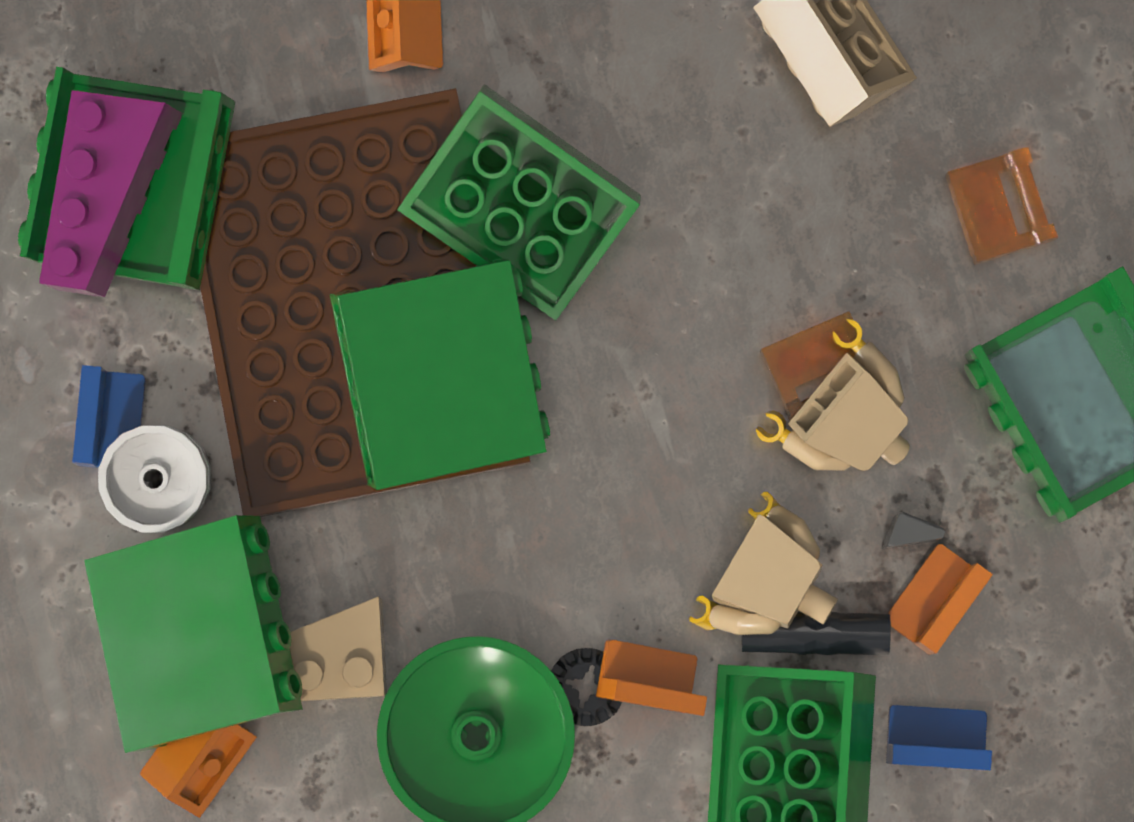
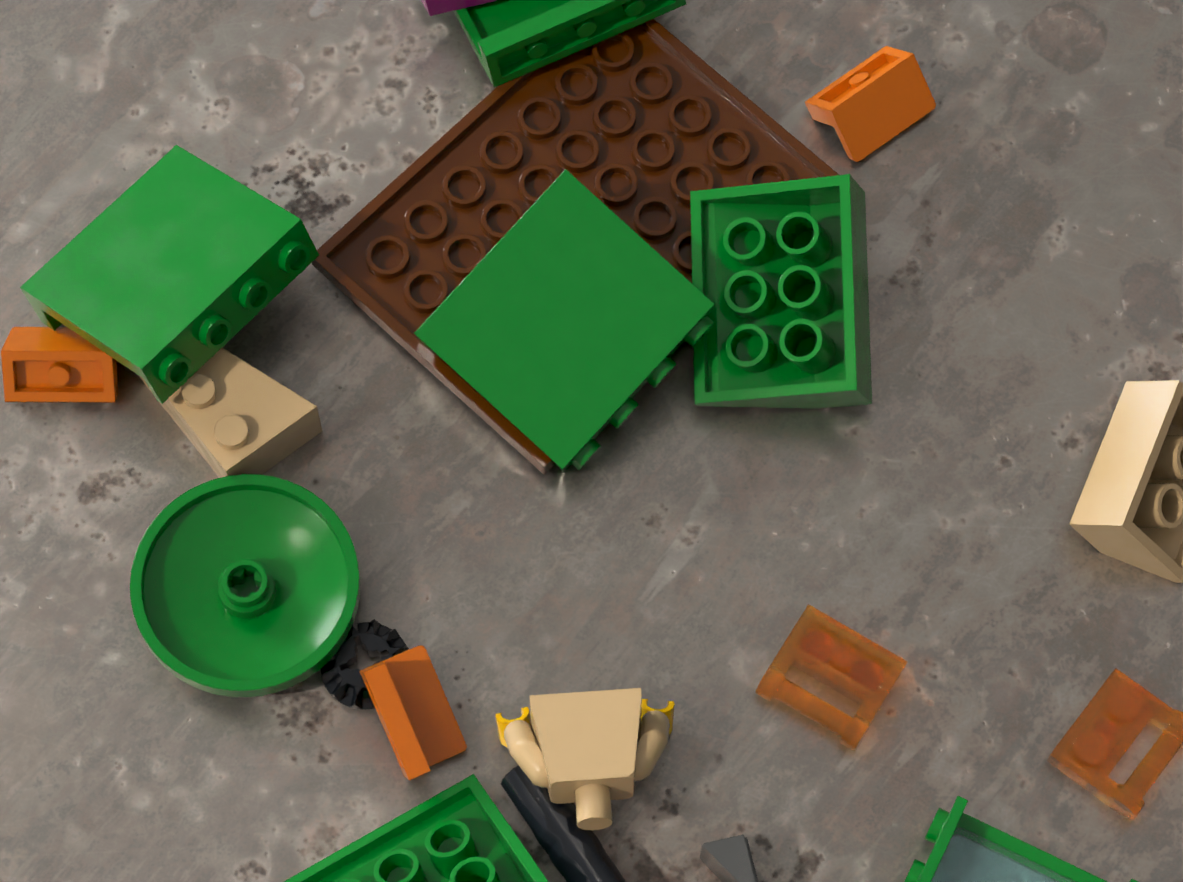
camera: 60 degrees right, 15 degrees down
blue panel [72,365,146,468] -> none
white wheel [98,425,211,533] -> none
tan torso [756,319,910,471] -> none

